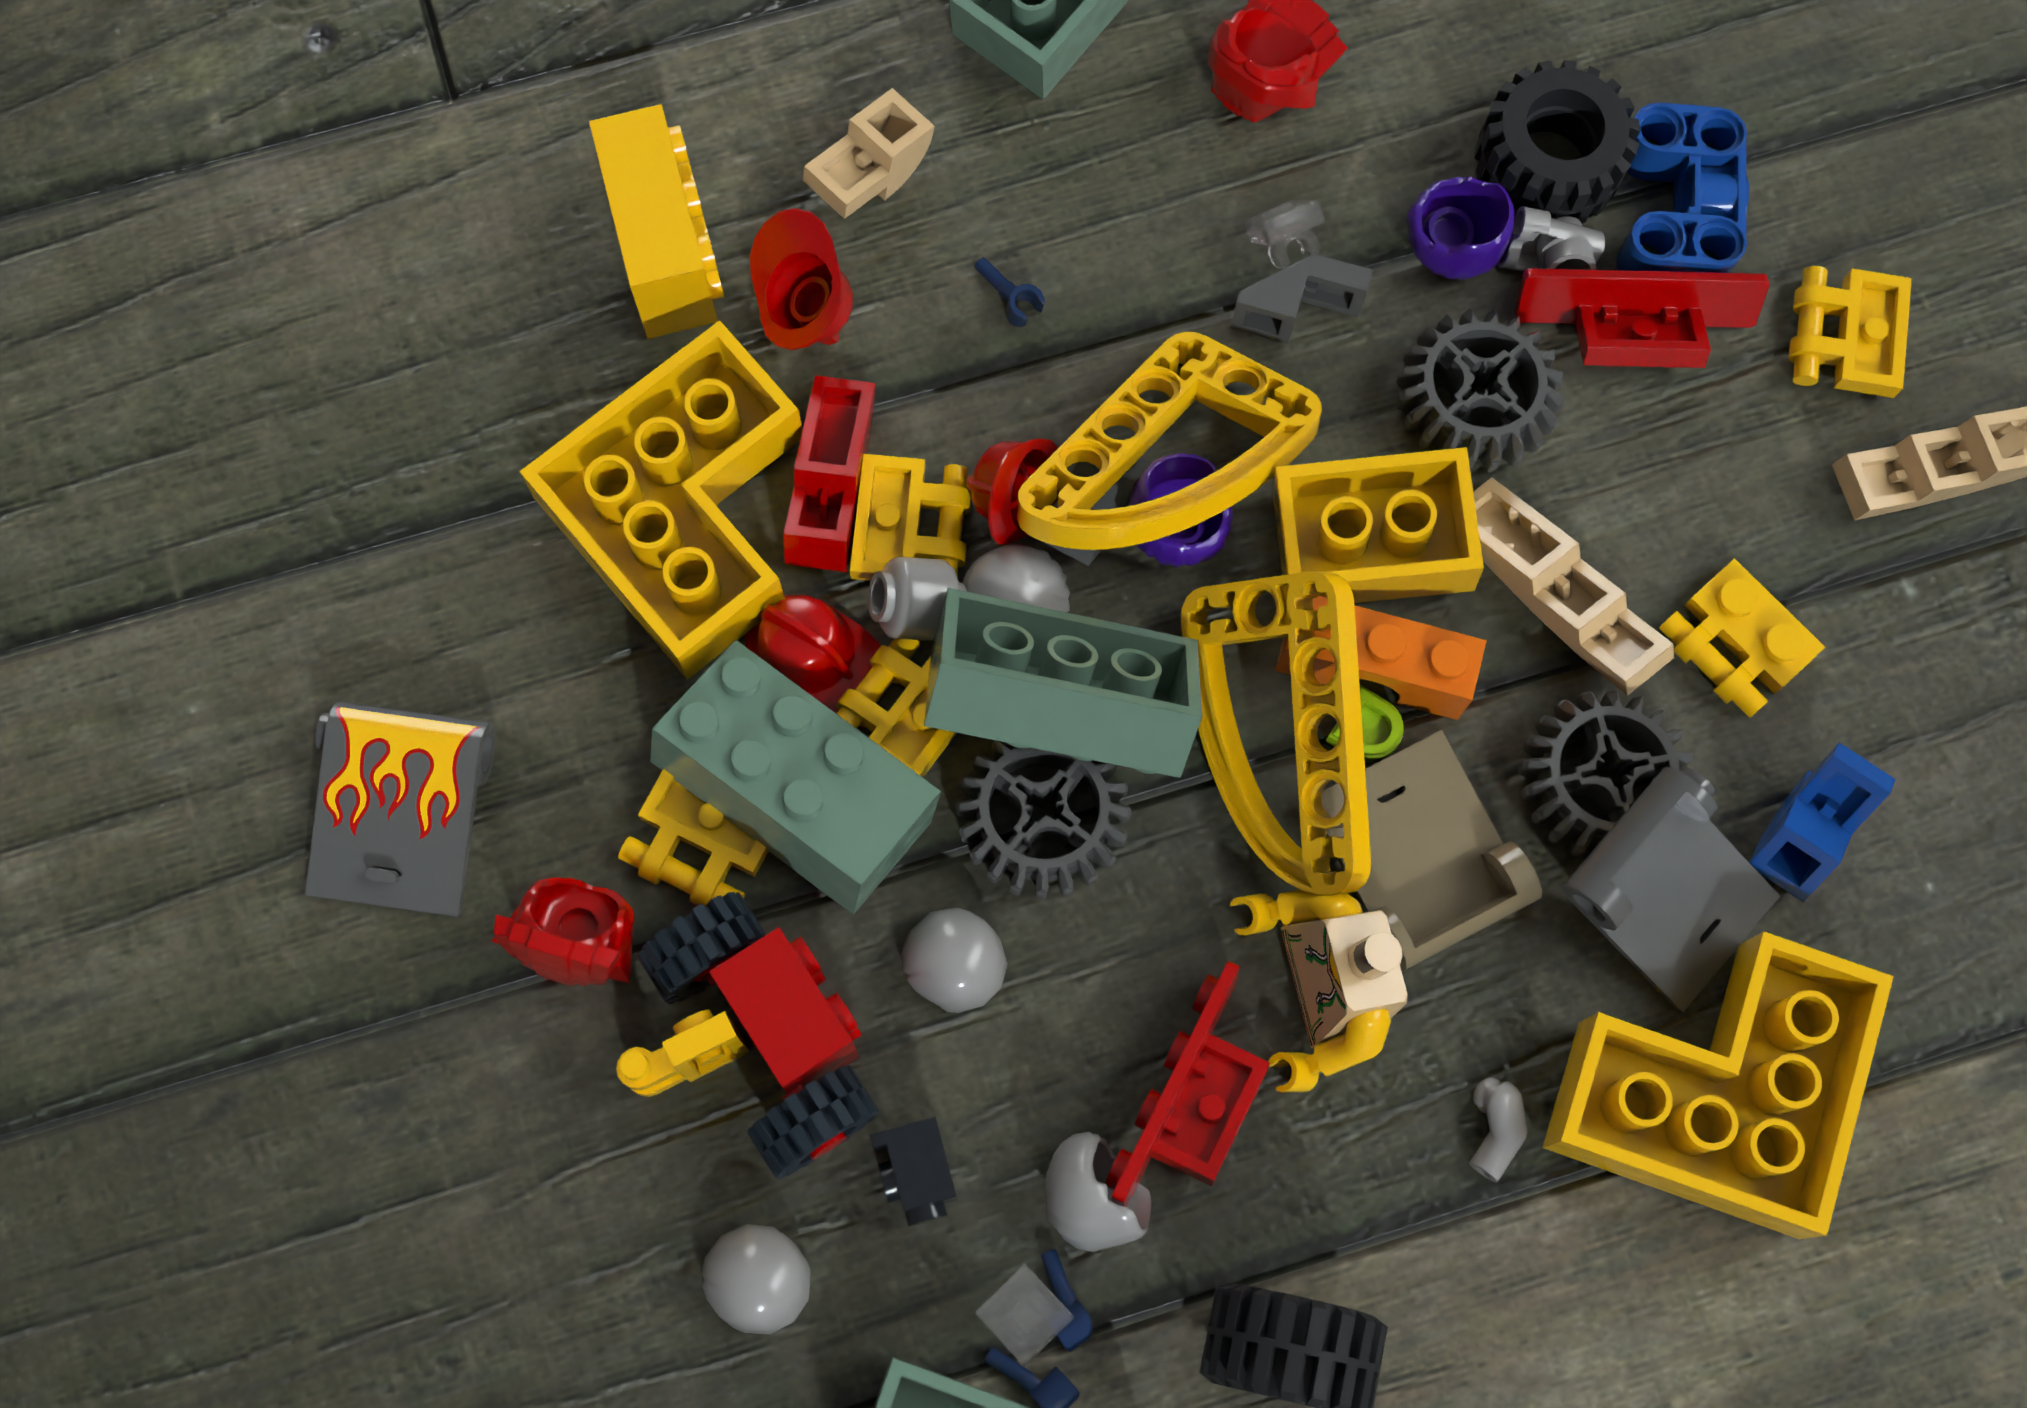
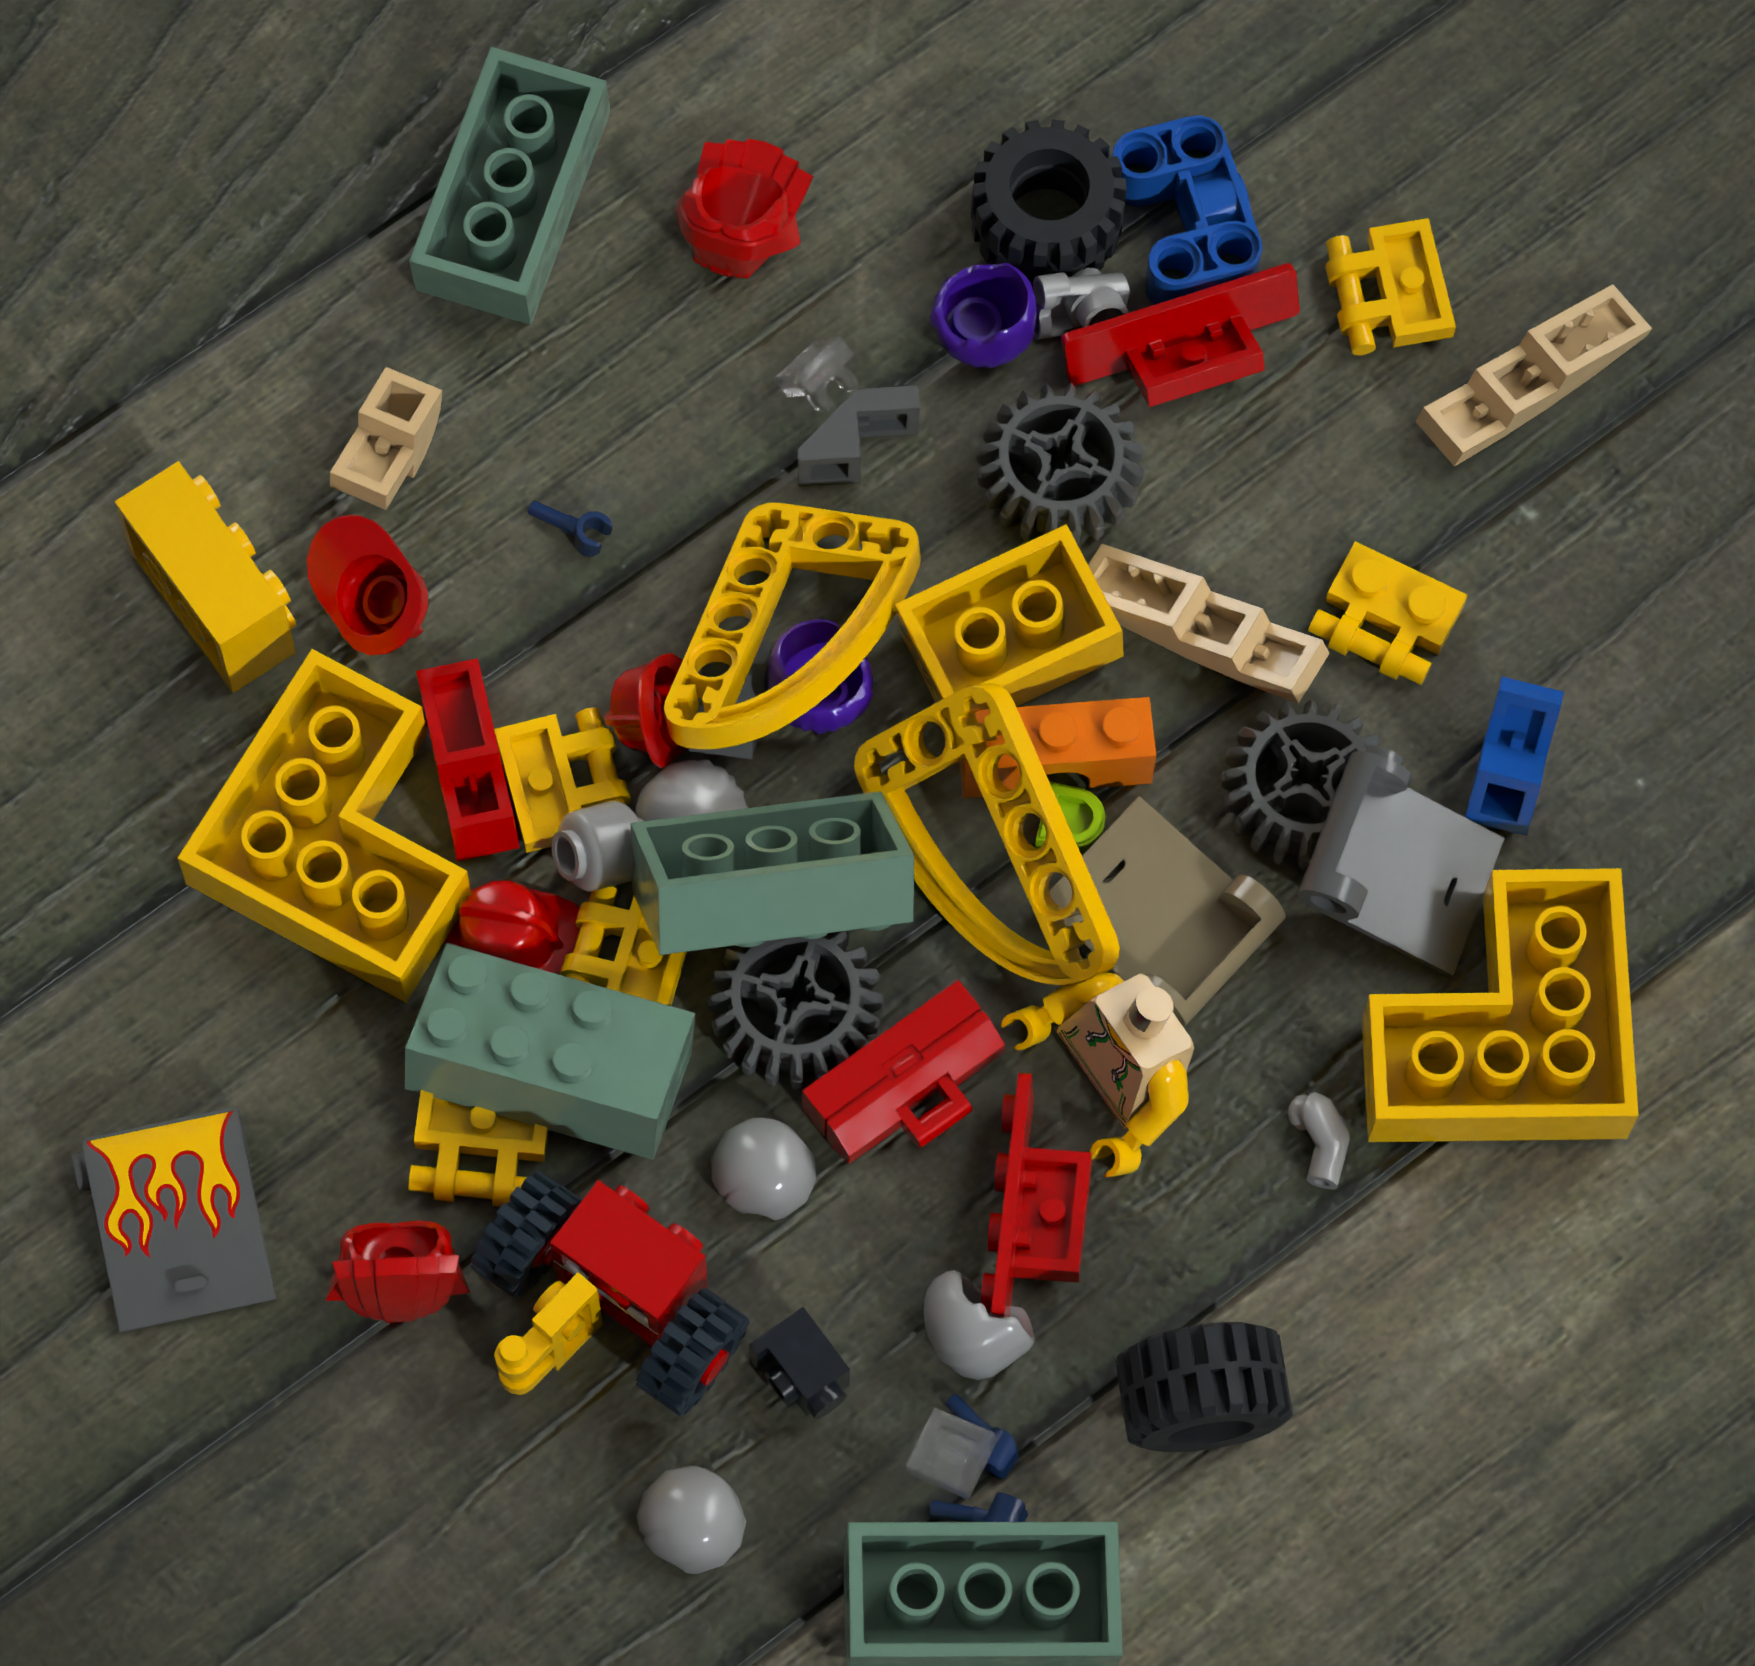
camera: 20 degrees left, 5 degrees down
none -> red piece [802,979,1005,1164]

